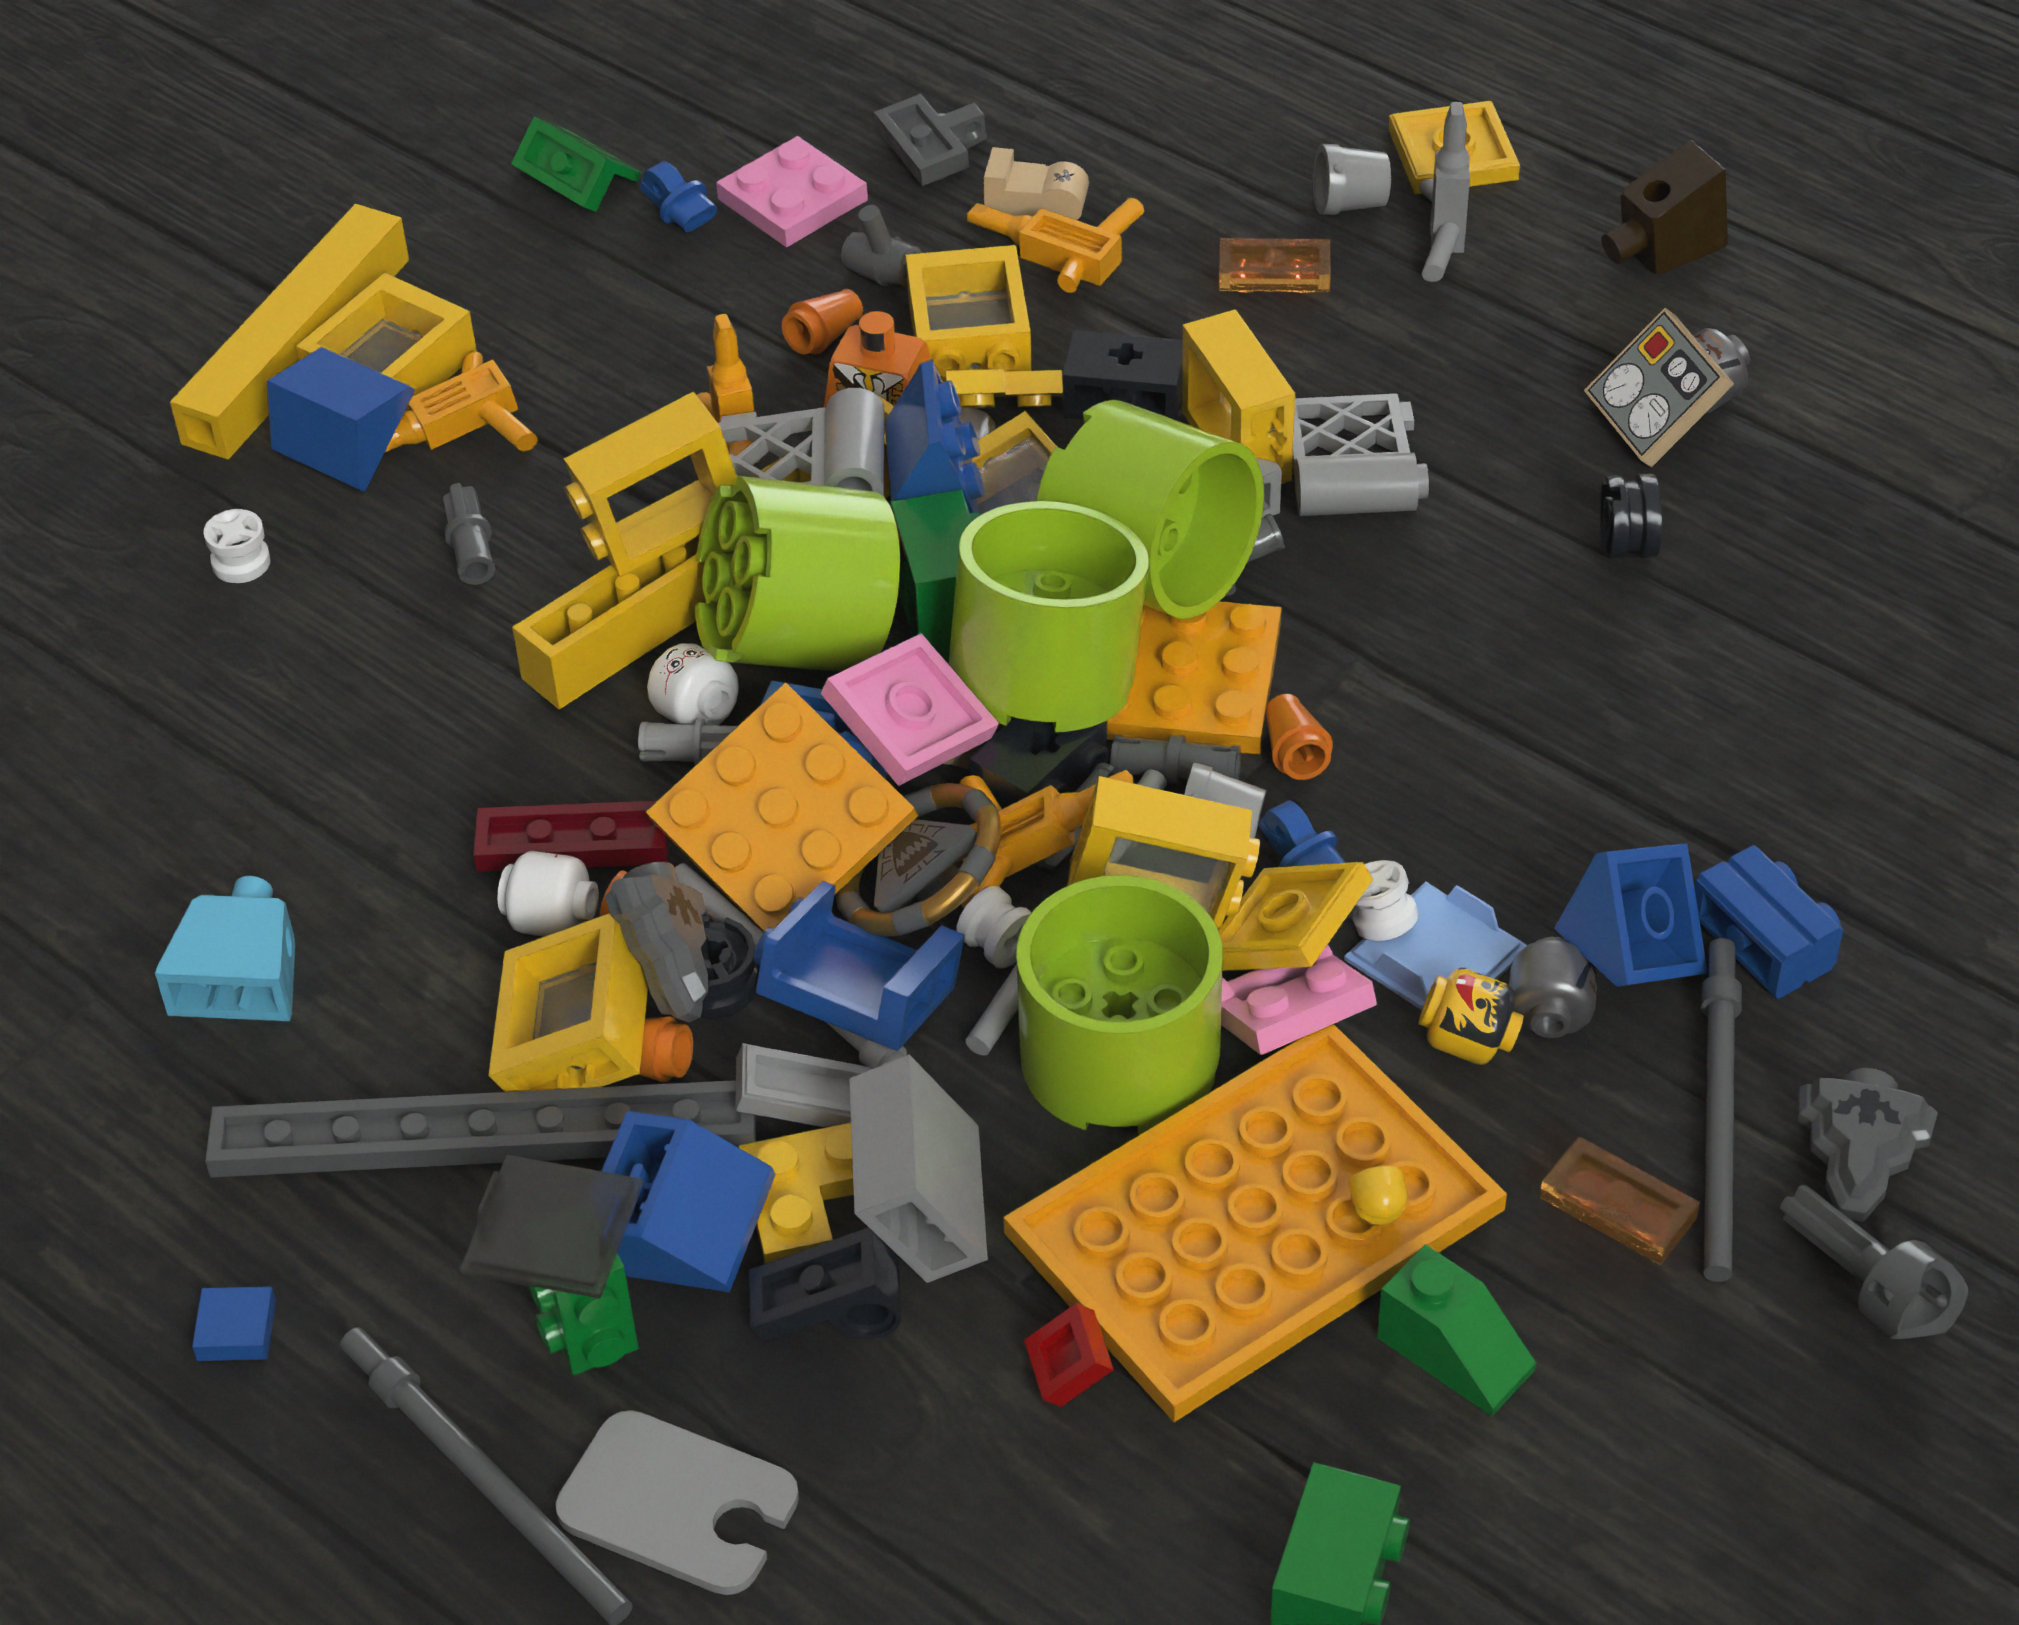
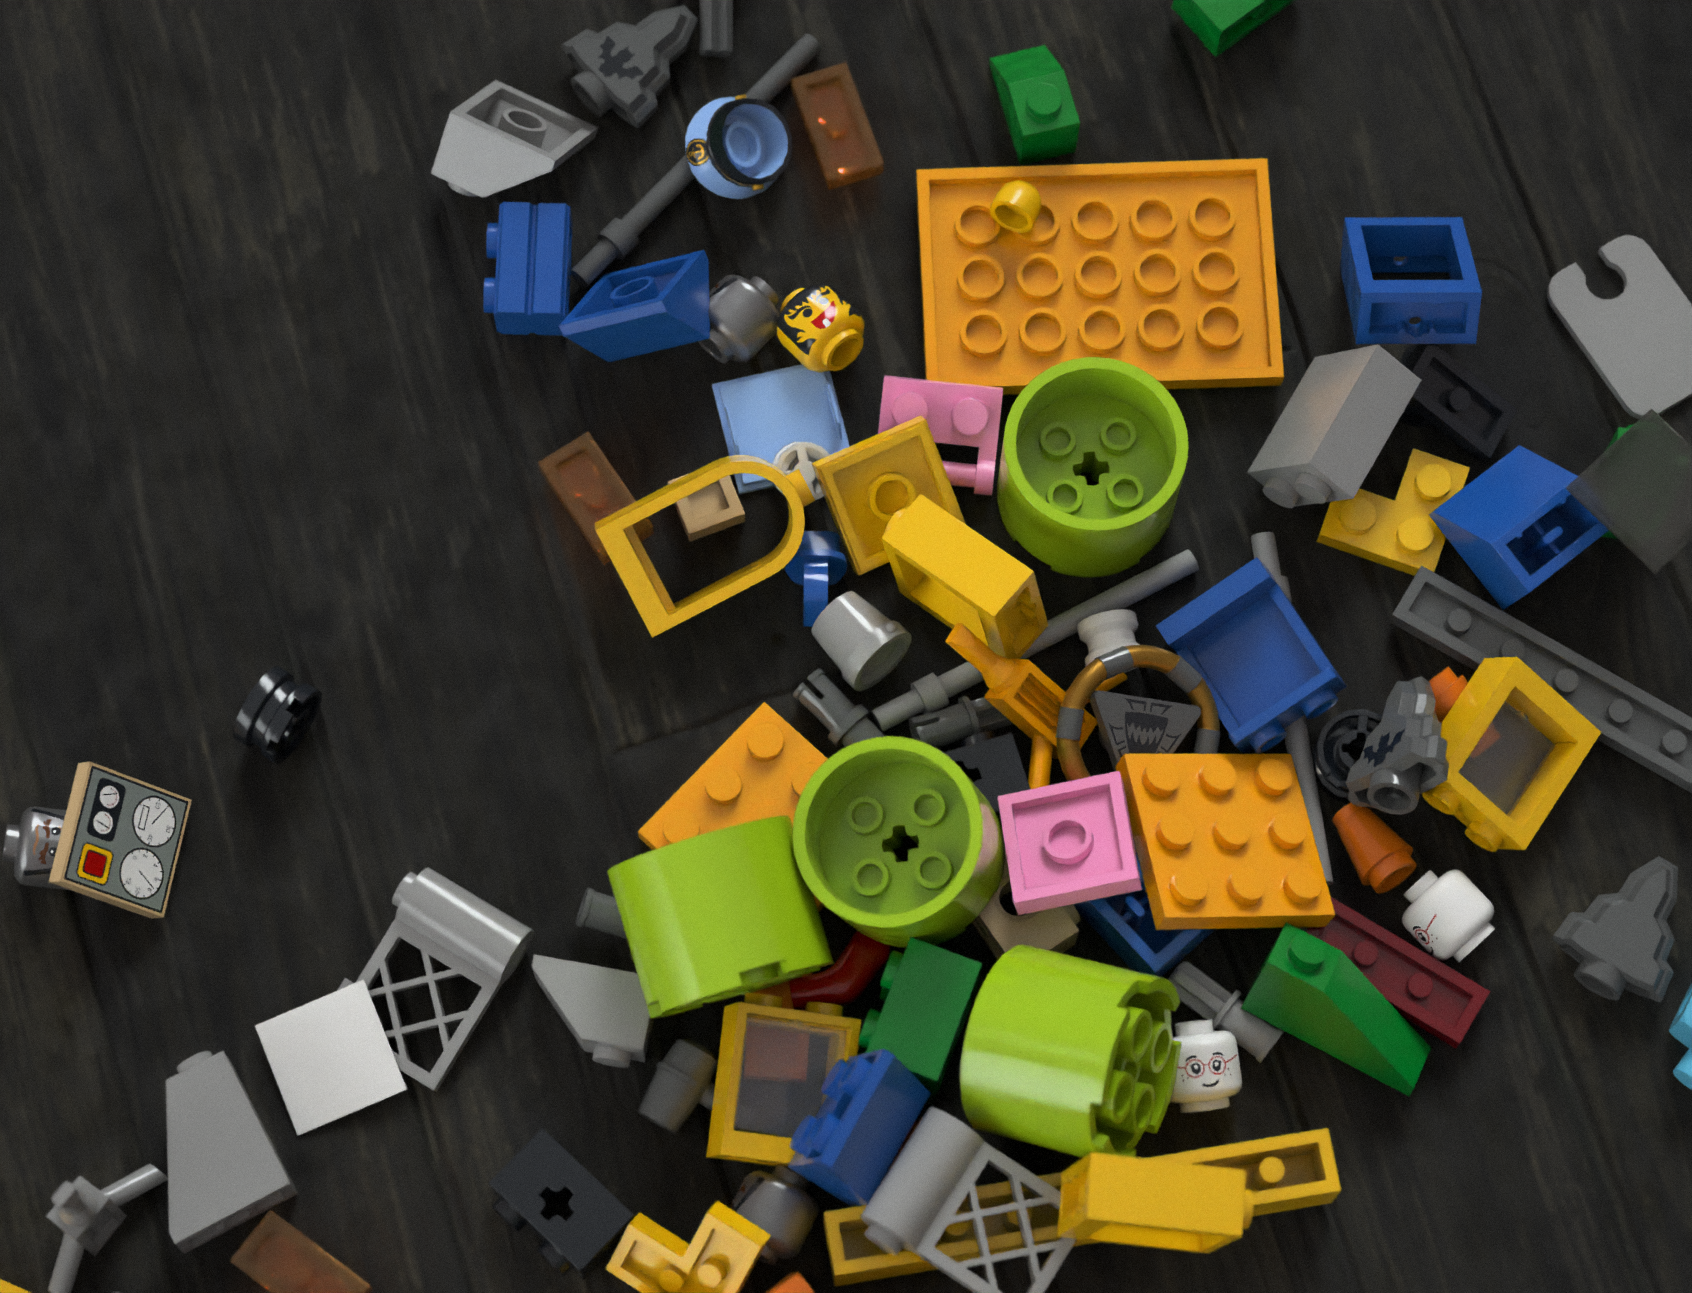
camera: 150 degrees left, 25 degrees up
light grey tile [735,1043,872,1127] -> none
red plate [1024,1303,1114,1407] -> none
yellow window [1182,309,1295,484] -> none
orange cone [1265,694,1333,780] -> none
none -> light grey slope [166,1051,298,1254]
none -> white sticker [255,979,407,1136]
none -> light grey slope [431,80,598,198]
none -> clear orange plate [538,432,654,565]
none -> yellow window [595,455,815,638]
none -> tan tile [668,473,745,542]
none -> light blue piece [685,95,792,199]
none -> green slope [1241,922,1431,1096]
none -> blue window [1340,217,1482,344]
none -> dark grey rock [1551,856,1678,1002]

